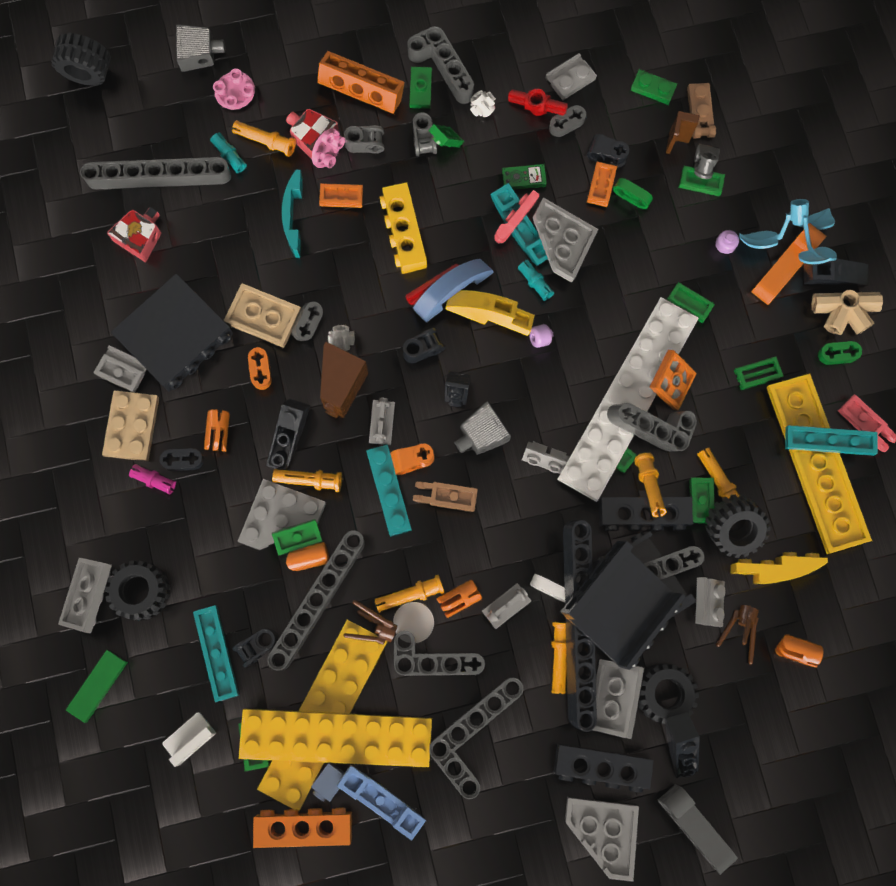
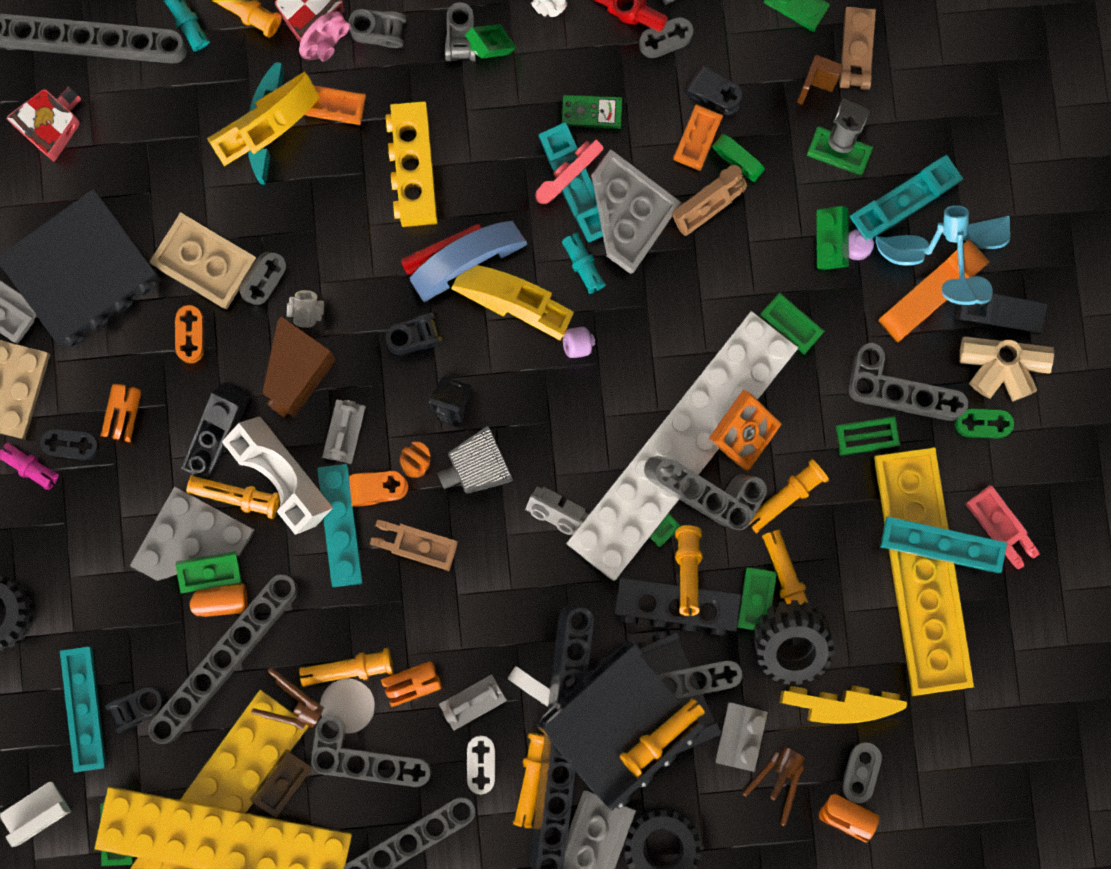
camera: 10 degrees right, 5 degrees up
none -> yellow slope [207,72,320,166]
none -> white arch [222,416,333,535]
none -> dark brown plate [250,749,312,818]
none -> orange arm [400,442,430,478]
none -> white beam [467,736,495,795]
none -> light orange pin [620,698,705,777]
none -> medium nougat hinge [671,165,747,236]
none -> light orange pin [749,459,829,534]
none -> green plate [817,206,849,270]
none -> dark grey plate [842,742,882,803]
none -> dark grey beam [849,343,968,421]
none -> teal slope [850,155,963,241]

